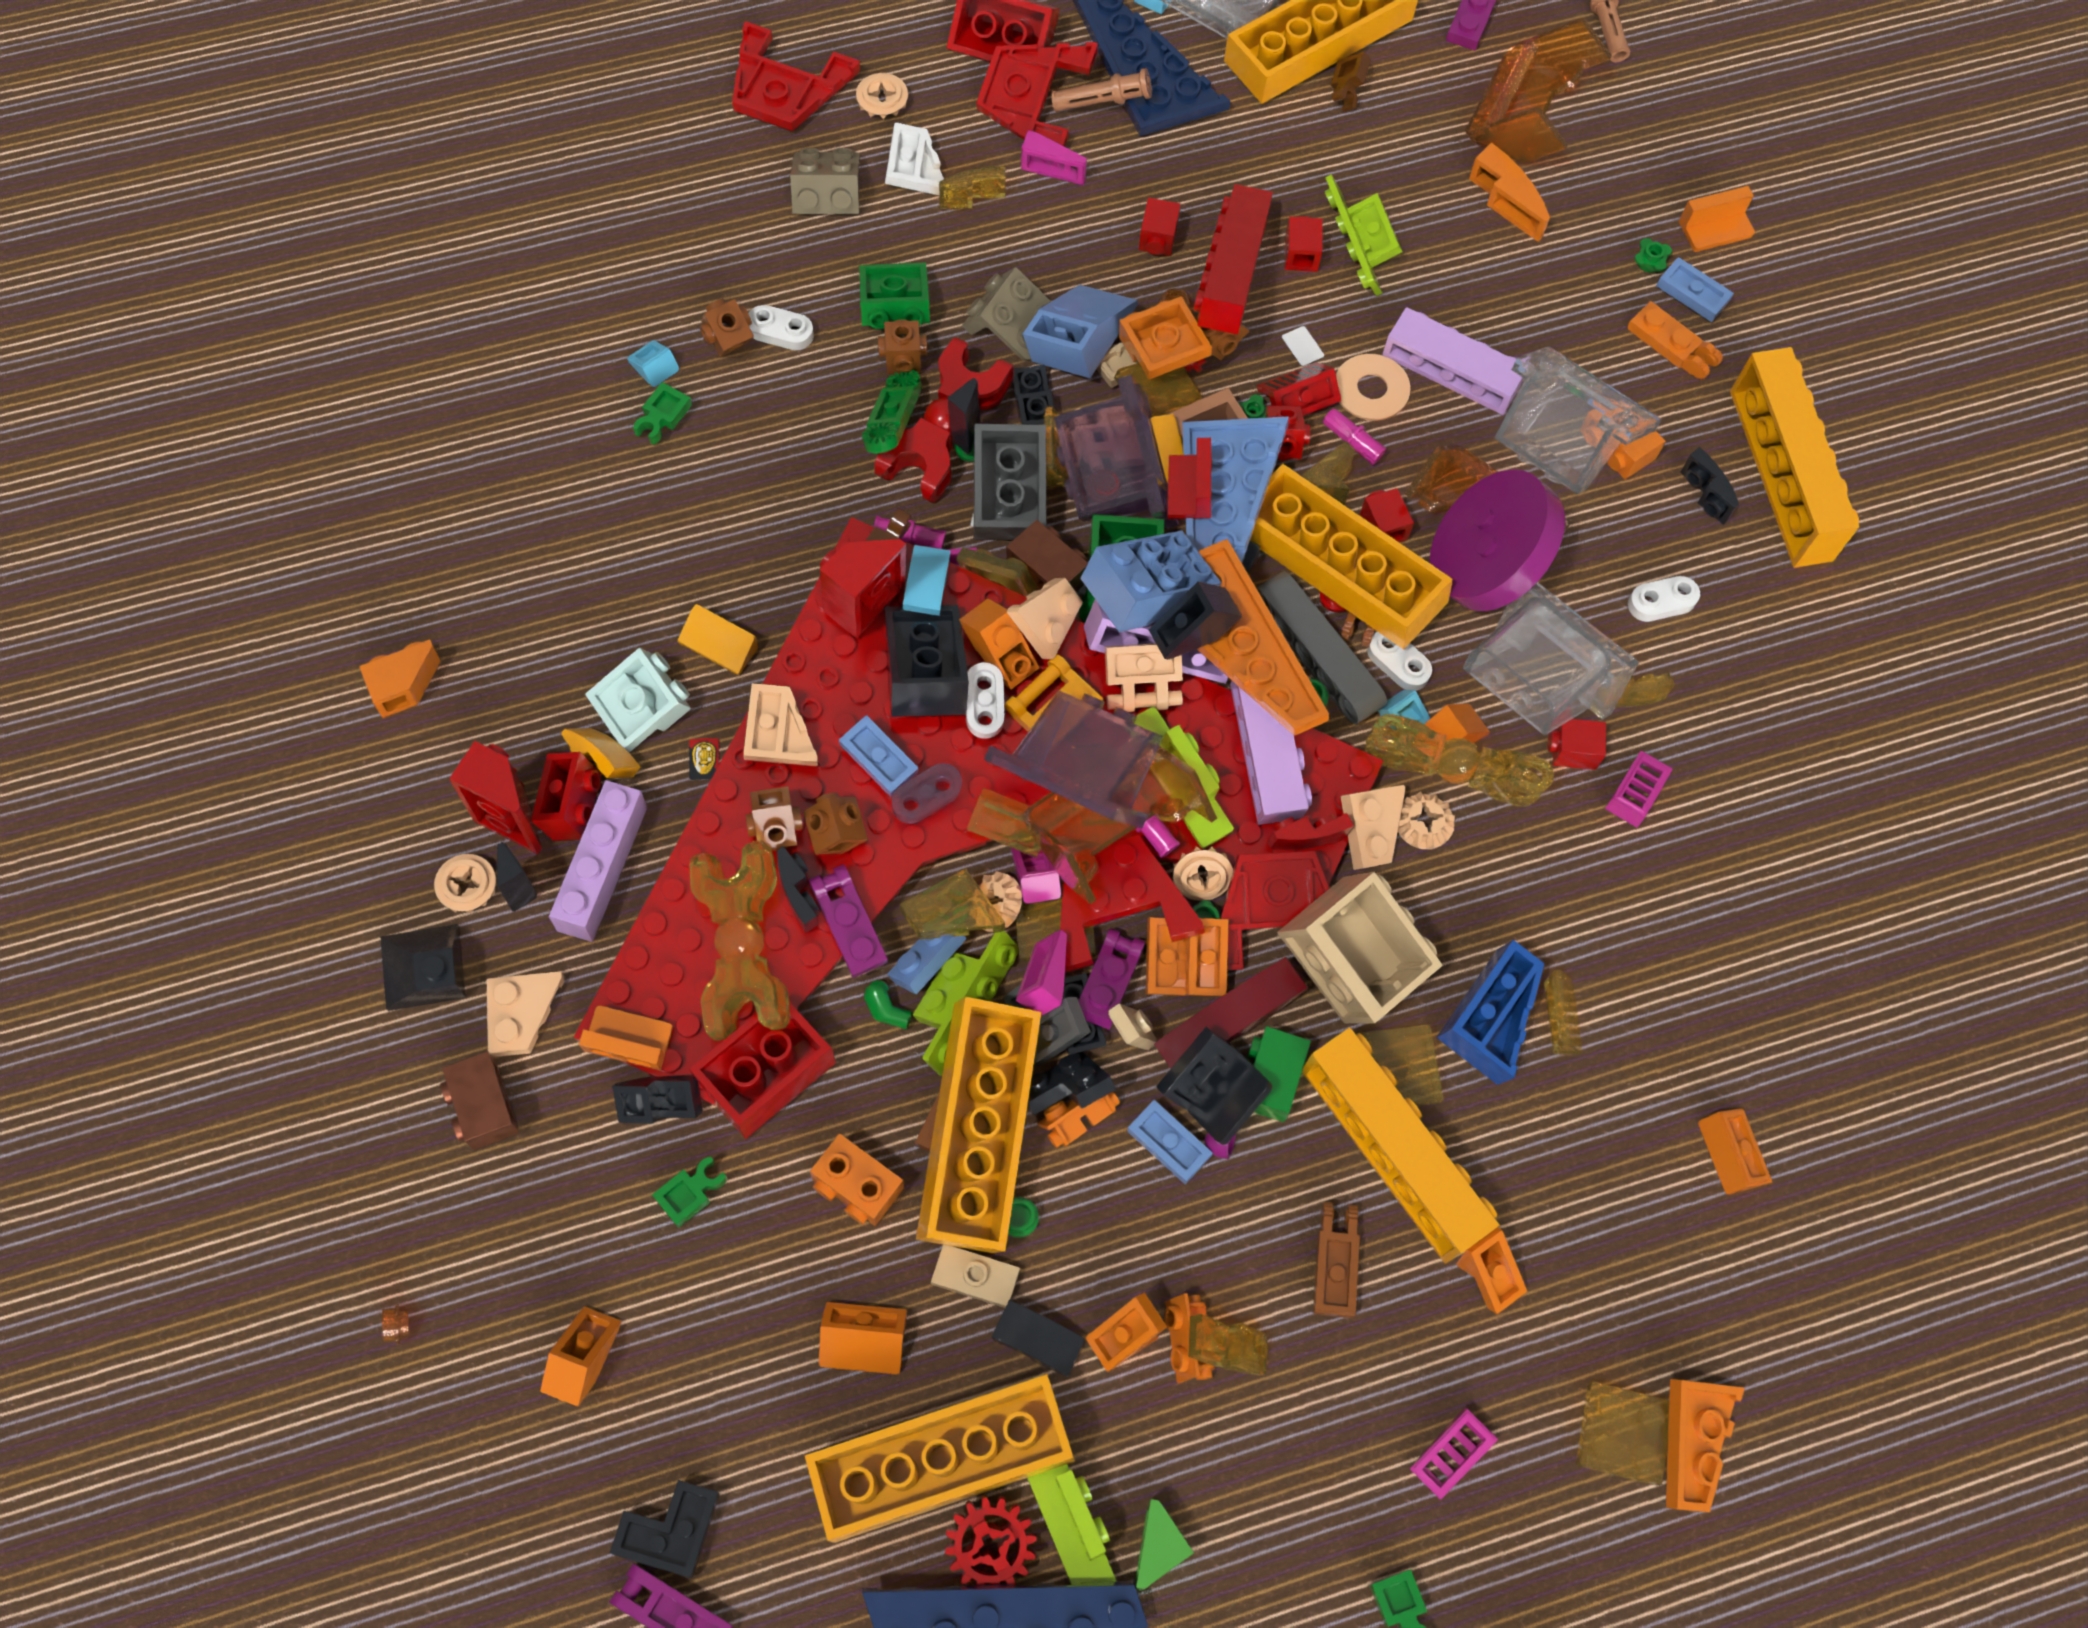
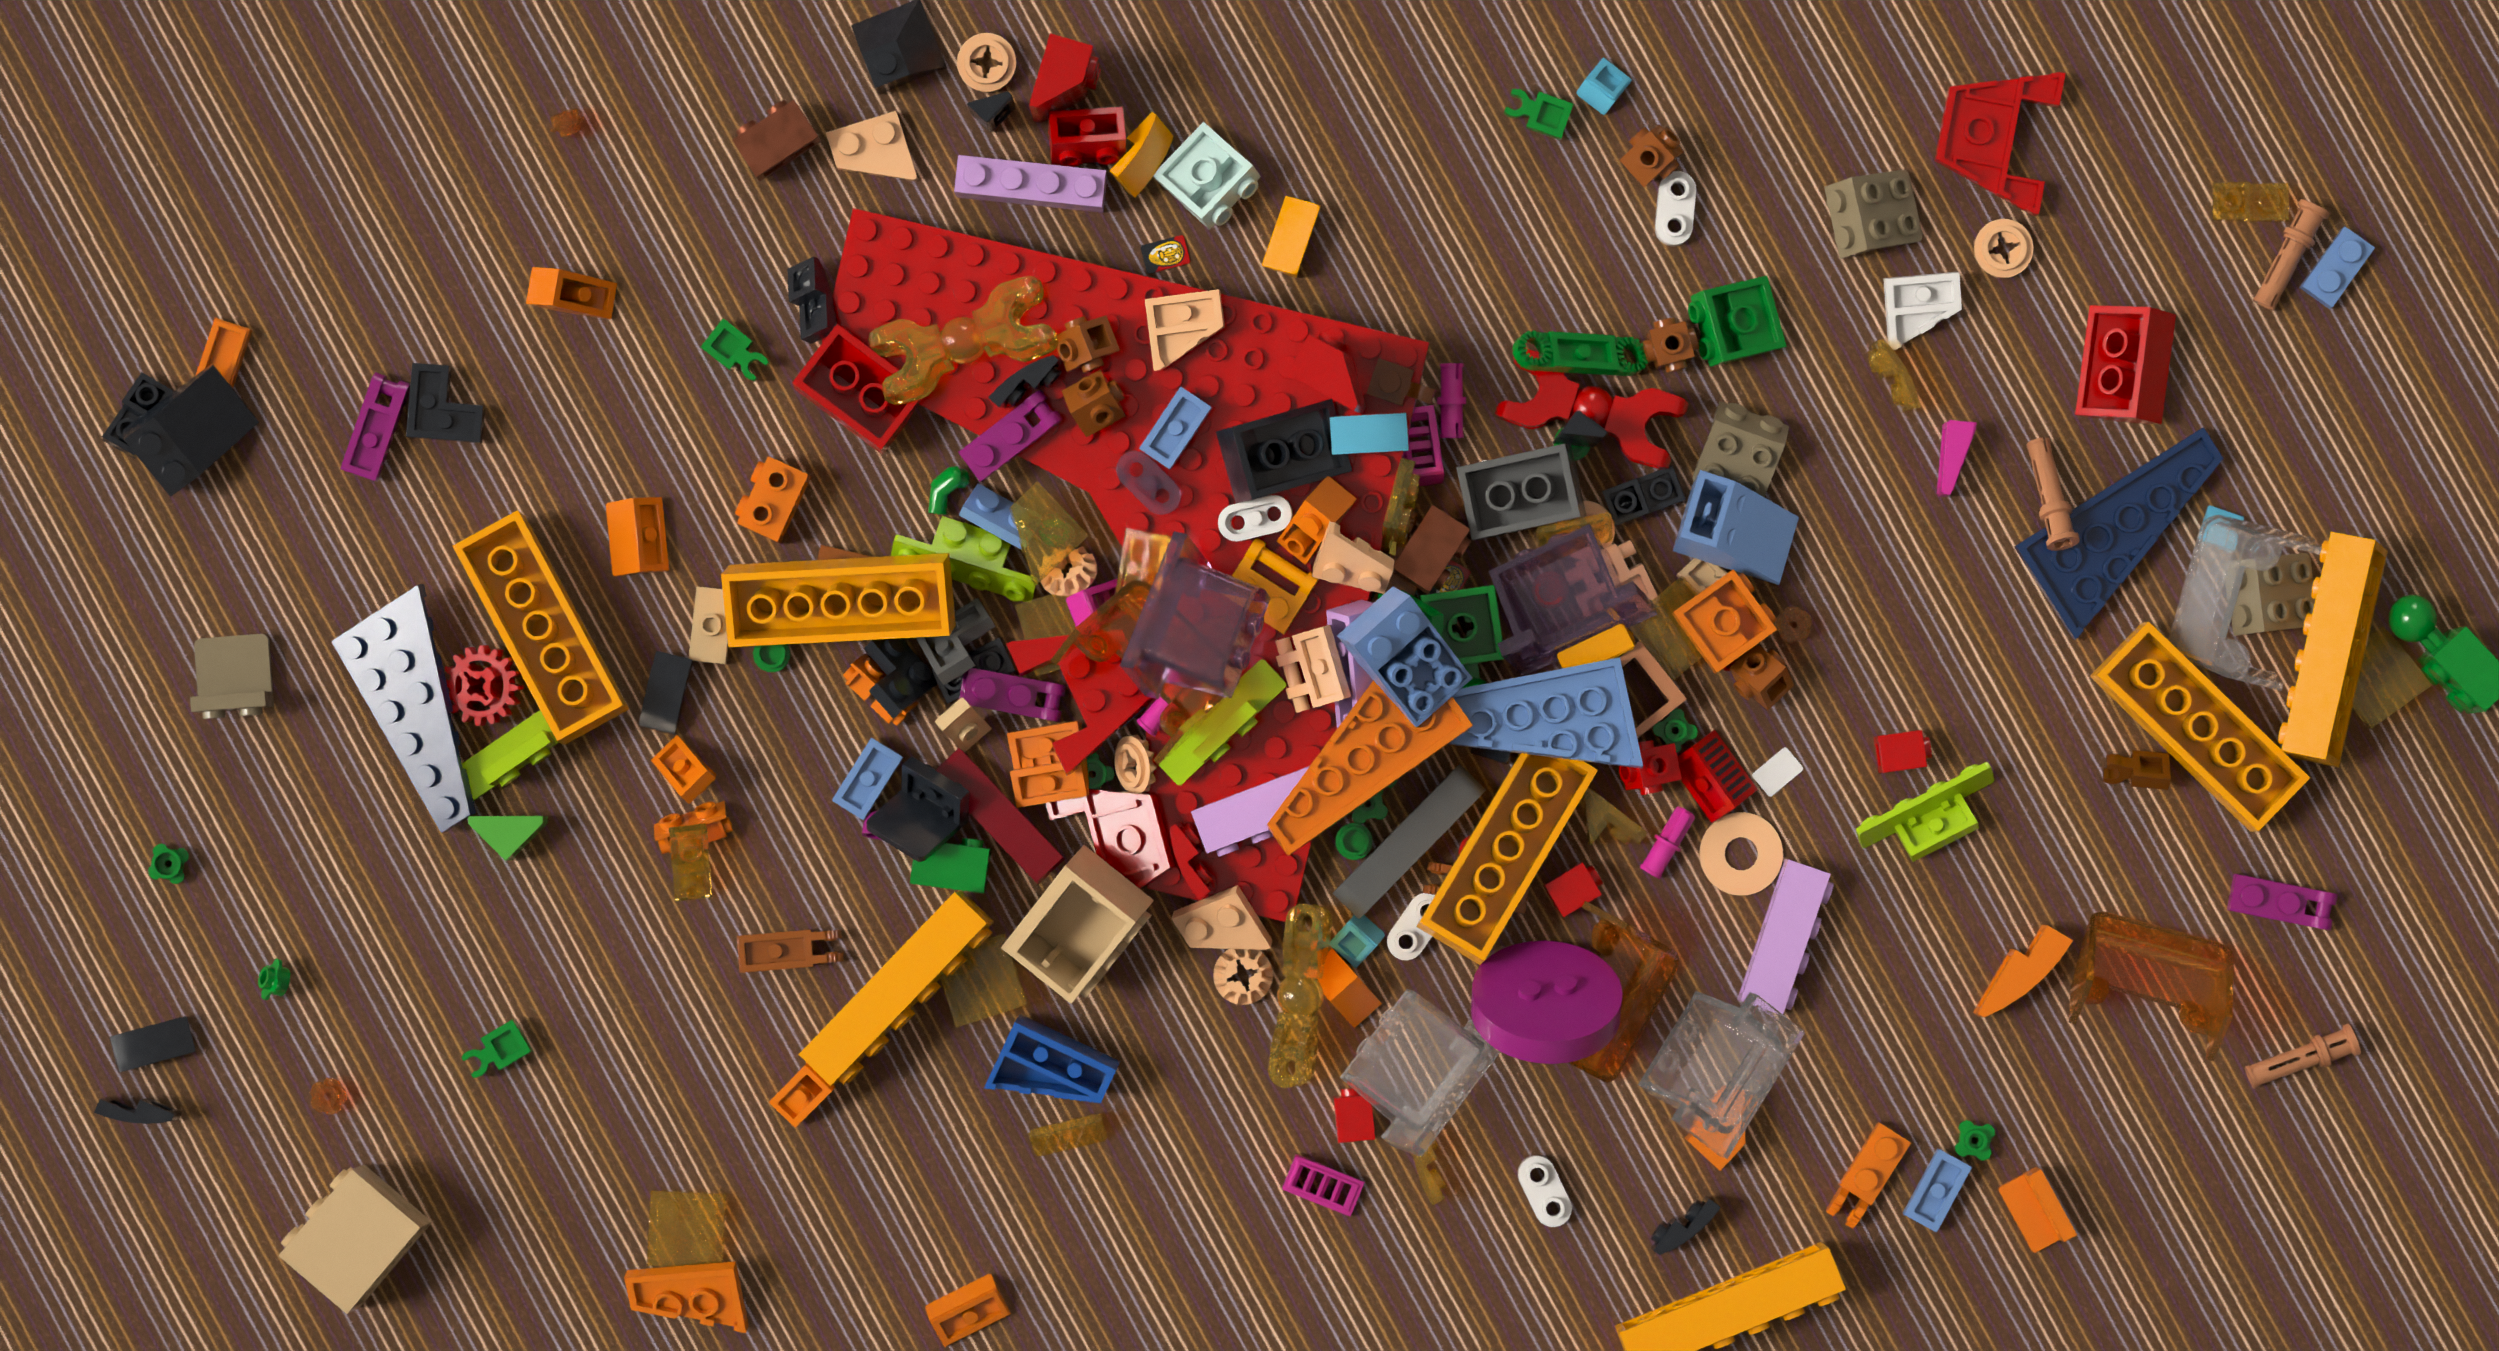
camera: 85 degrees right, 20 degrees up
orange panel [579,1006,673,1071] -> none
red wing [976,42,1098,147] -> none
dark pink slope [1016,930,1067,1016] -> none
red brick [1139,197,1181,256] -> none
black slope [1149,582,1242,660] -> none
red panel [1168,437,1212,519] -> none
red brick [1194,184,1273,335] -> none
dark pink slope [1410,1407,1498,1500] -> none

